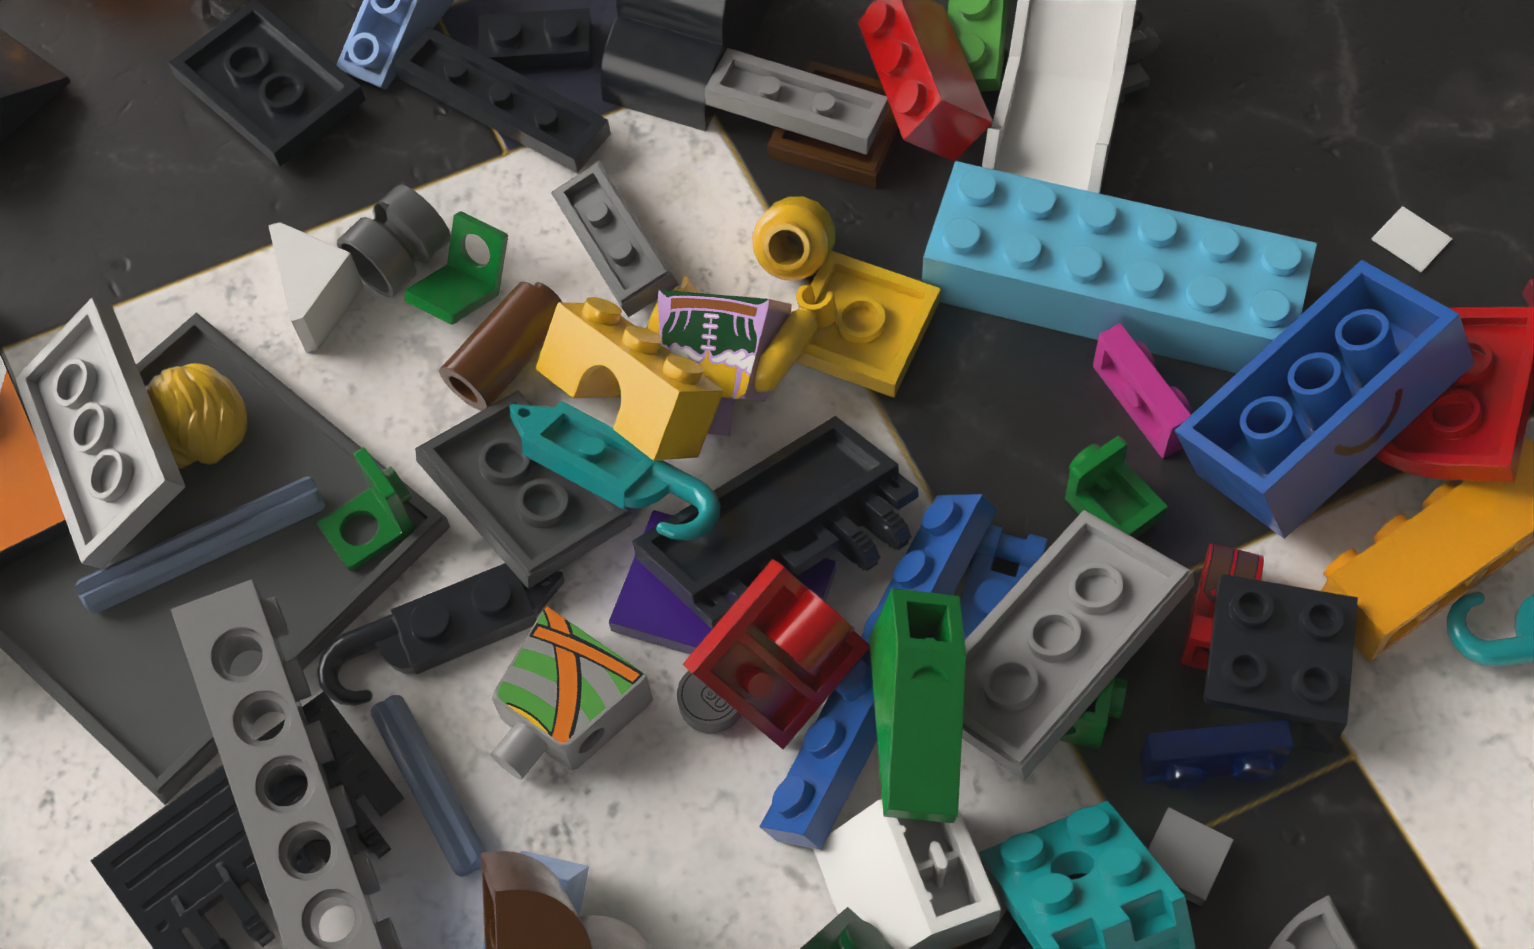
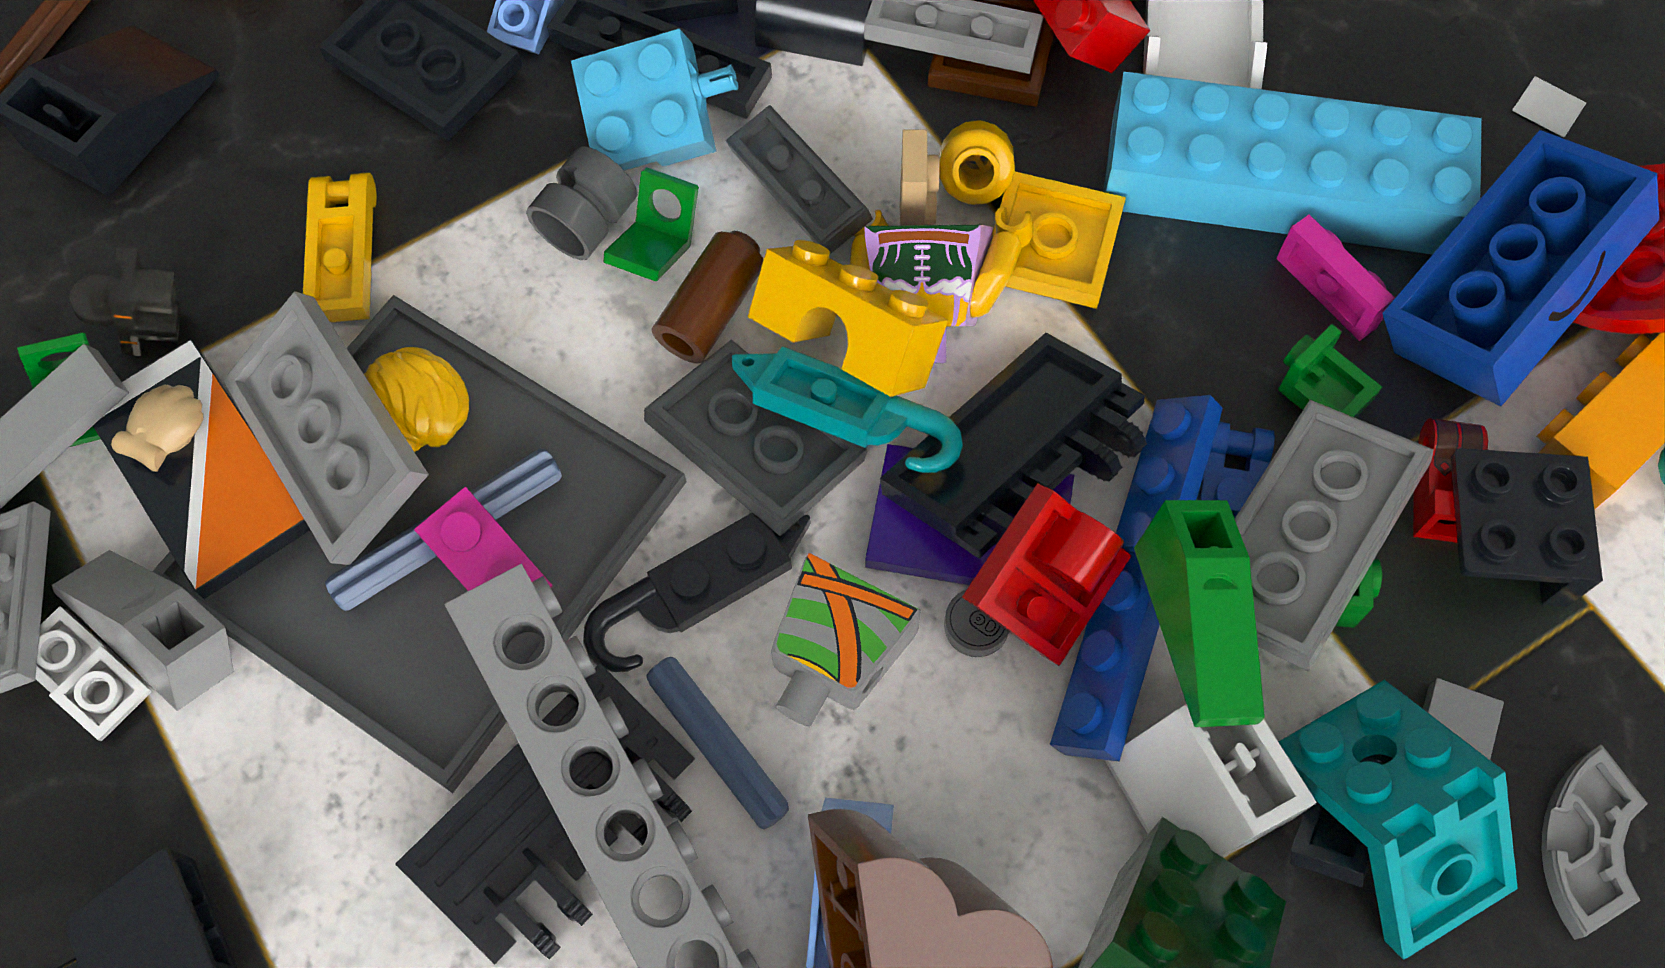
camera: 10 degrees left, 5 degrees up
white slope [268,222,364,353] -> none
green bracket [317,447,415,572] -> none
clear blue plate [1139,720,1293,789] -> none
none -> yellow plate [303,173,377,322]
none -> dark pink plate [414,486,553,591]
none -> medium azure plate [571,29,738,170]
none -> tan plate [900,129,939,226]

